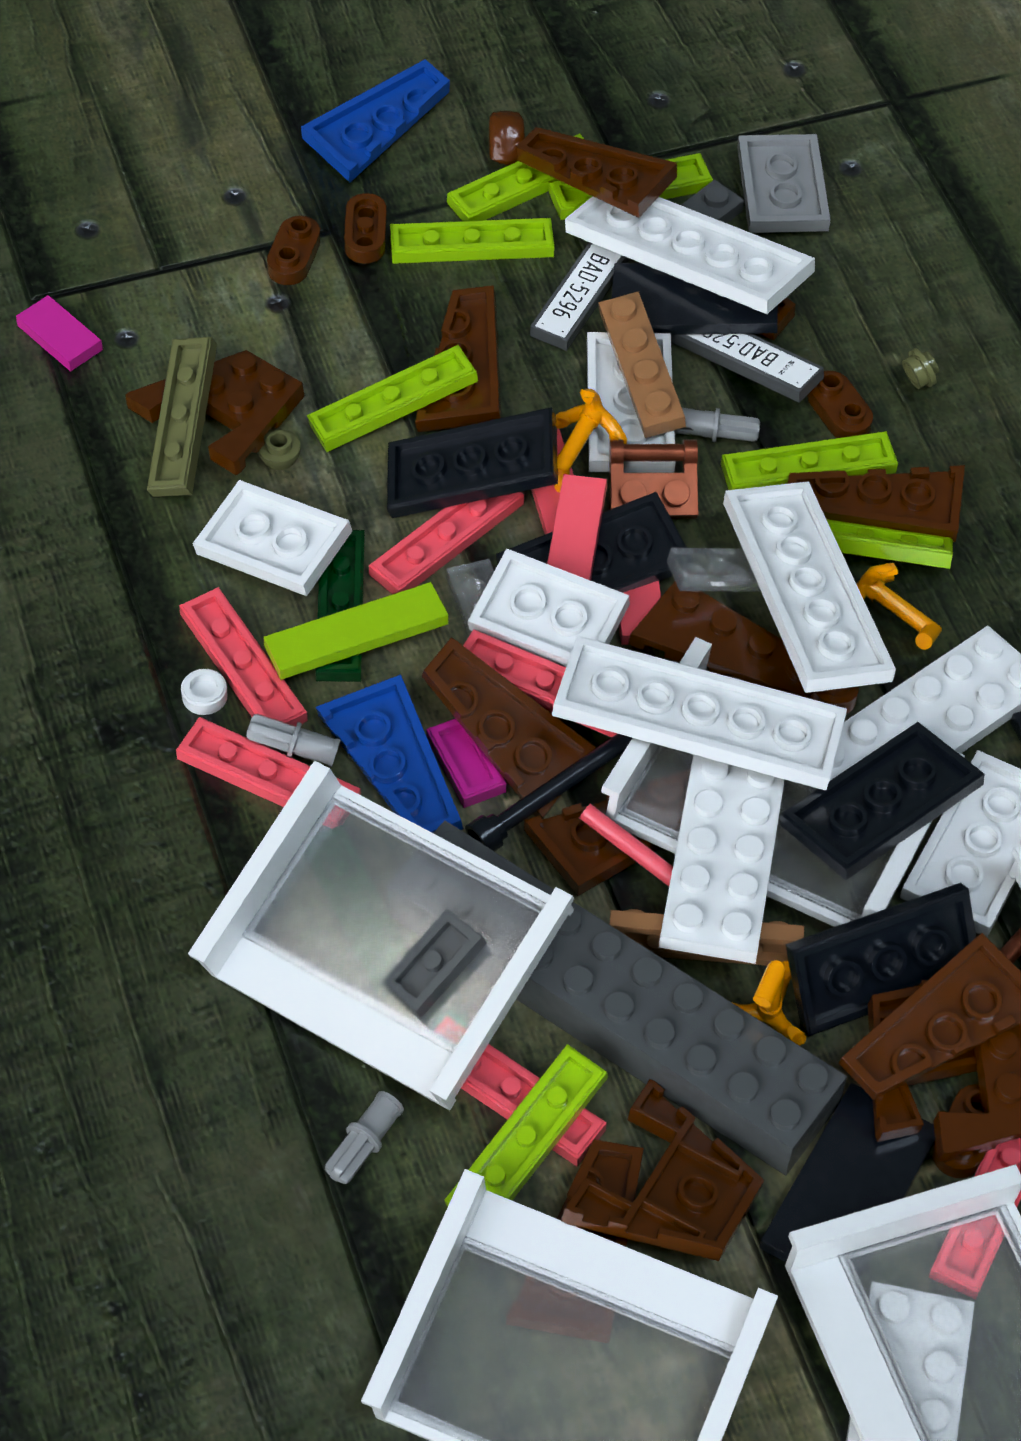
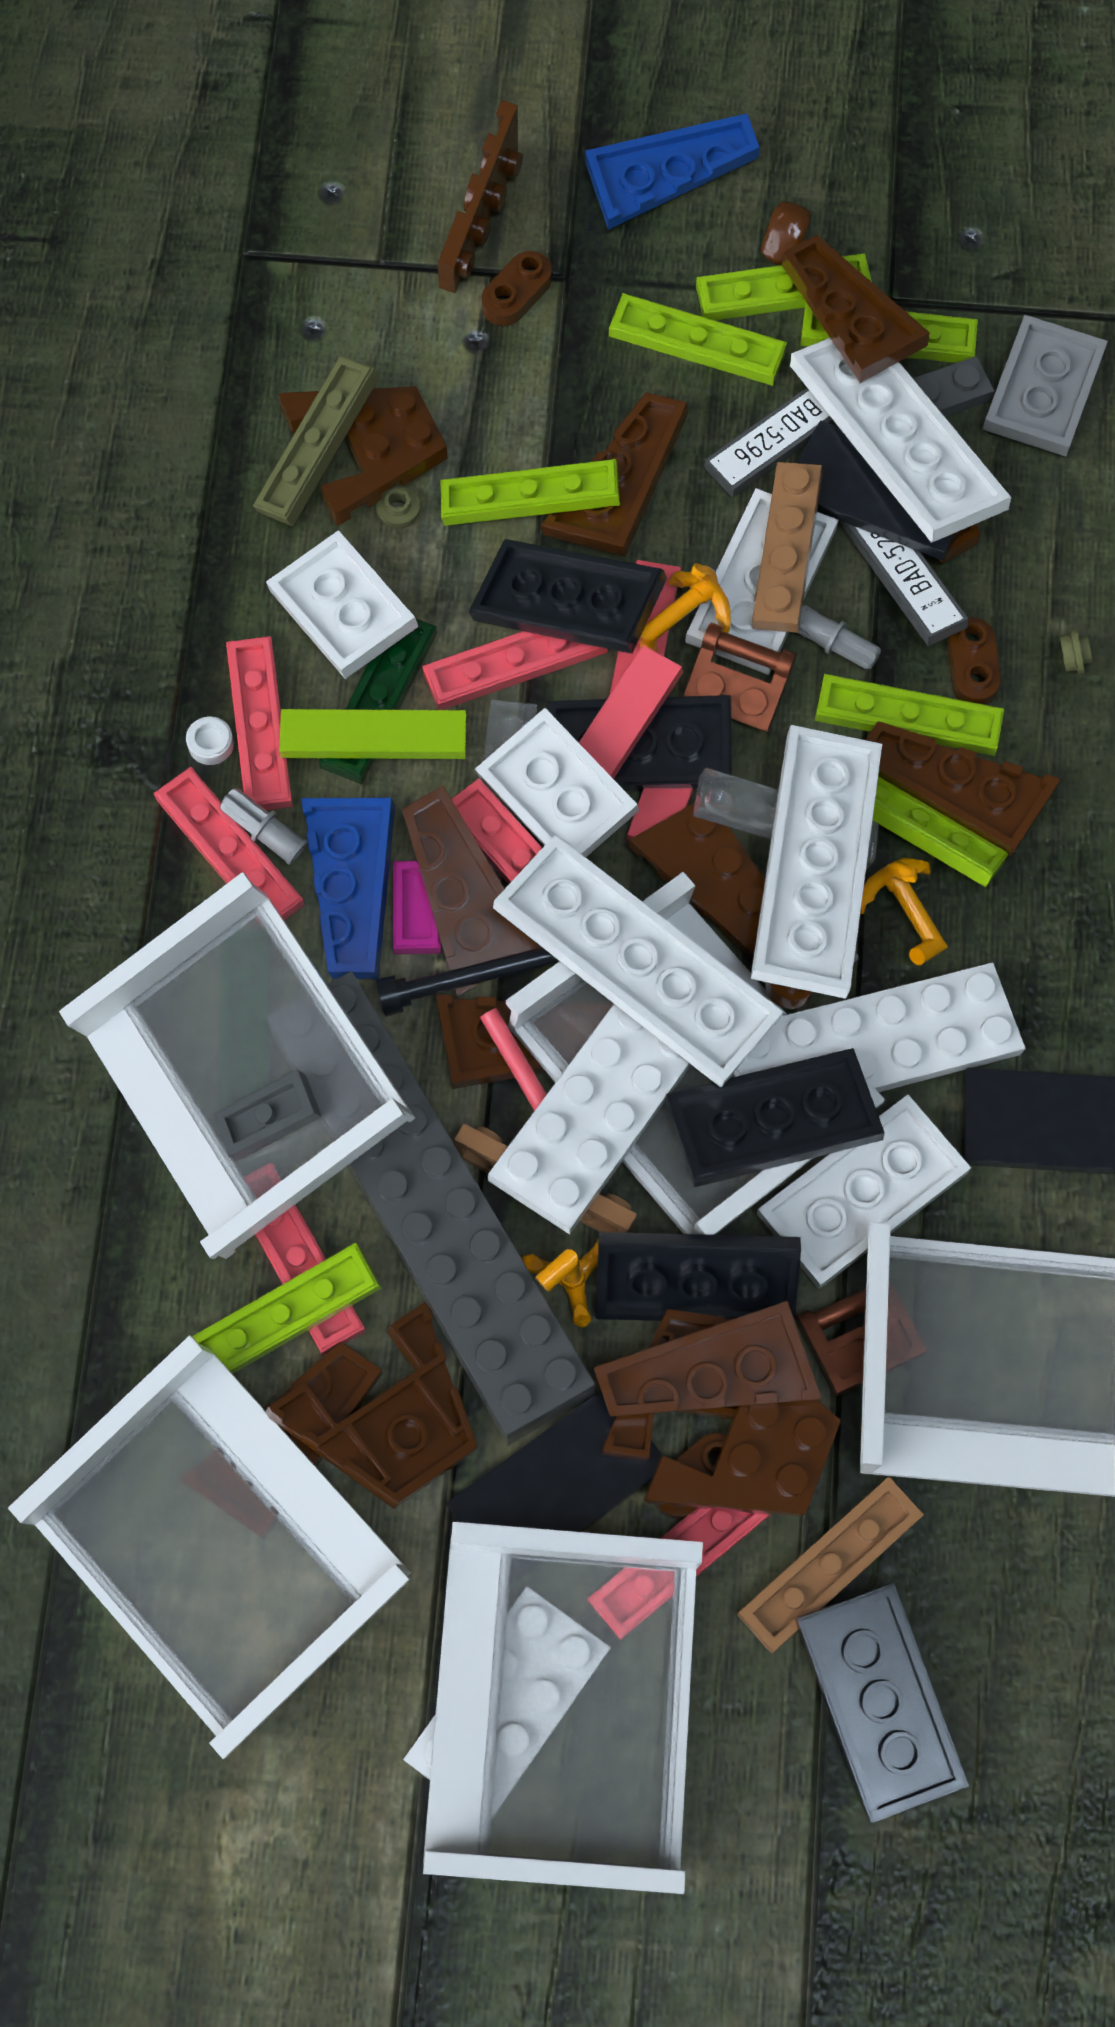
camera: 25 degrees right, 15 degrees up
dark pink tile [16,295,103,372] -> none
light grey axle [325,1091,404,1184] -> none
reddish brown plate [344,193,387,264] -> none
none -> reddish brown wing [438,100,523,293]

